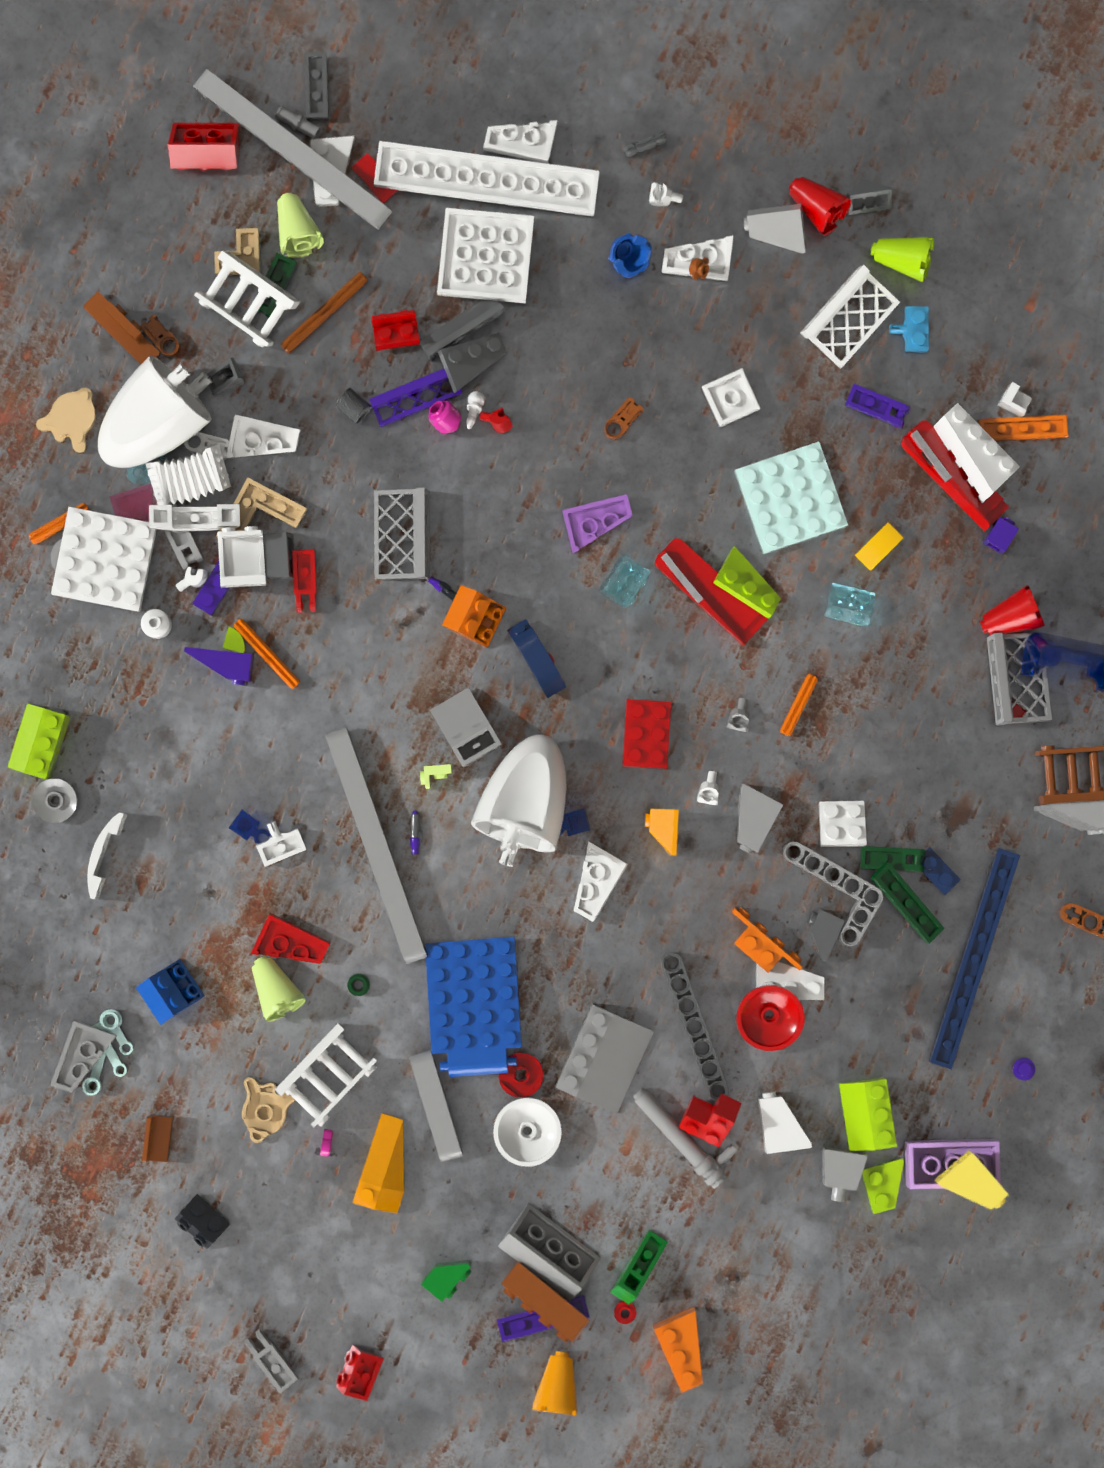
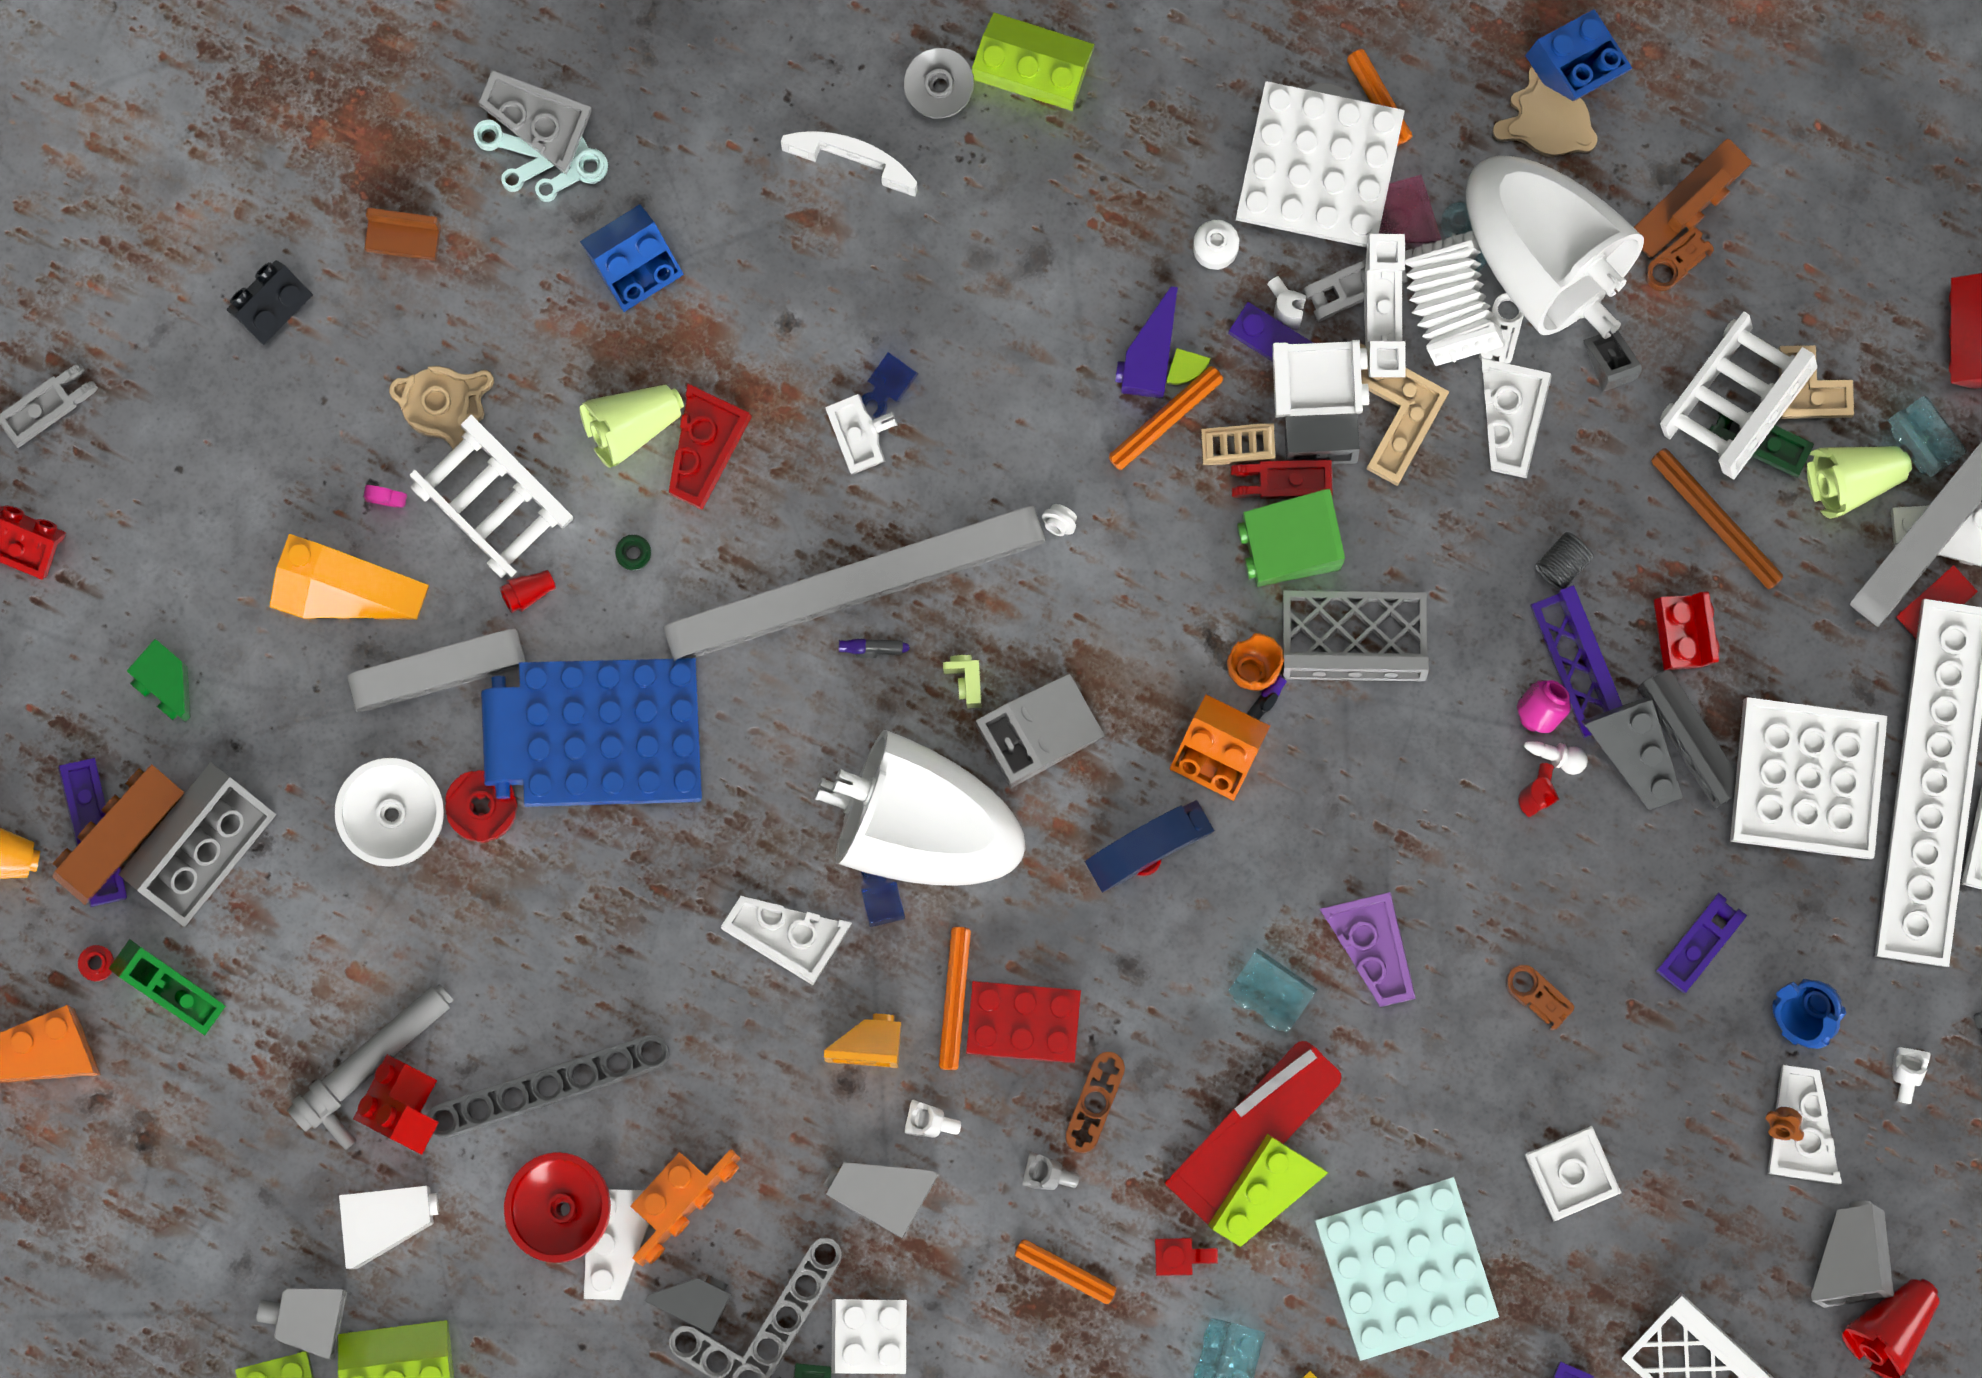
camera: 90 degrees right, 5 degrees down
light grey slope [555,1003,654,1114] -> none
none -> red cone [500,570,556,613]
none -> orange axle [939,927,971,1070]
none -> white plate [1042,504,1077,536]
none -> dark orange beam [1065,1052,1125,1153]
none -> red plate [1155,1238,1218,1276]
none -> tan slope [1201,423,1275,465]
none -> orange hair [1227,633,1284,691]
none -> bright green slope [1237,489,1345,587]
none -> blue slope [1525,9,1632,101]
none -> dark purple plate [1656,892,1747,994]
none -> clear light blue bracket [1888,396,1967,477]

